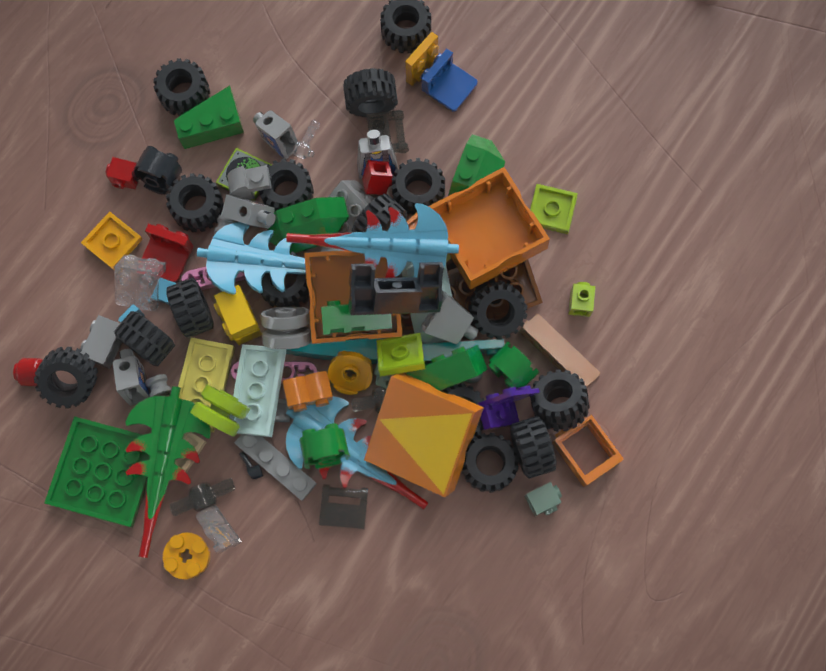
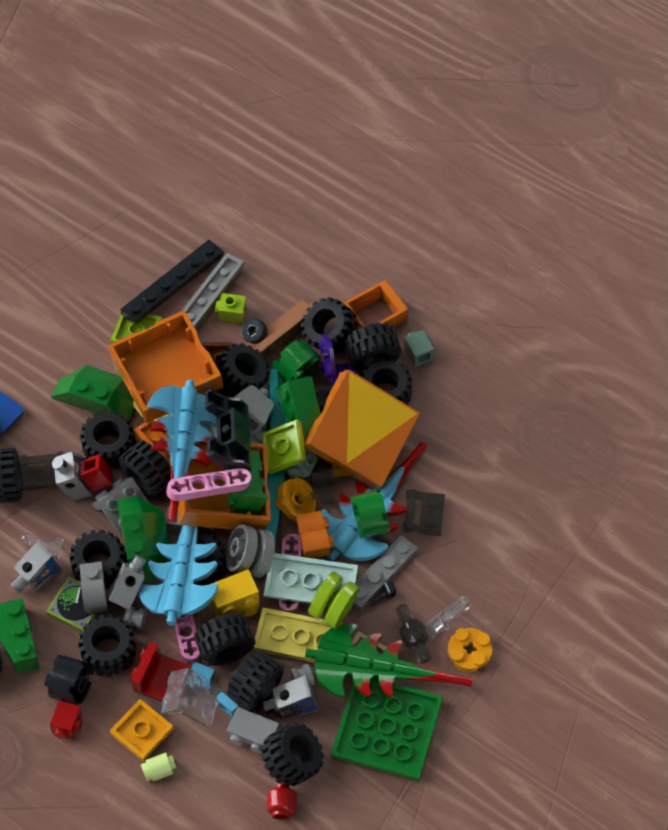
camera: 90 degrees left, 15 degrees down
none -> black plate [120,240,223,325]
none -> yellowish green brick [141,753,176,782]
none -> bright pink beam [166,468,251,501]
none -> light grey plate [182,253,244,329]
none -> black wheel [242,319,268,343]

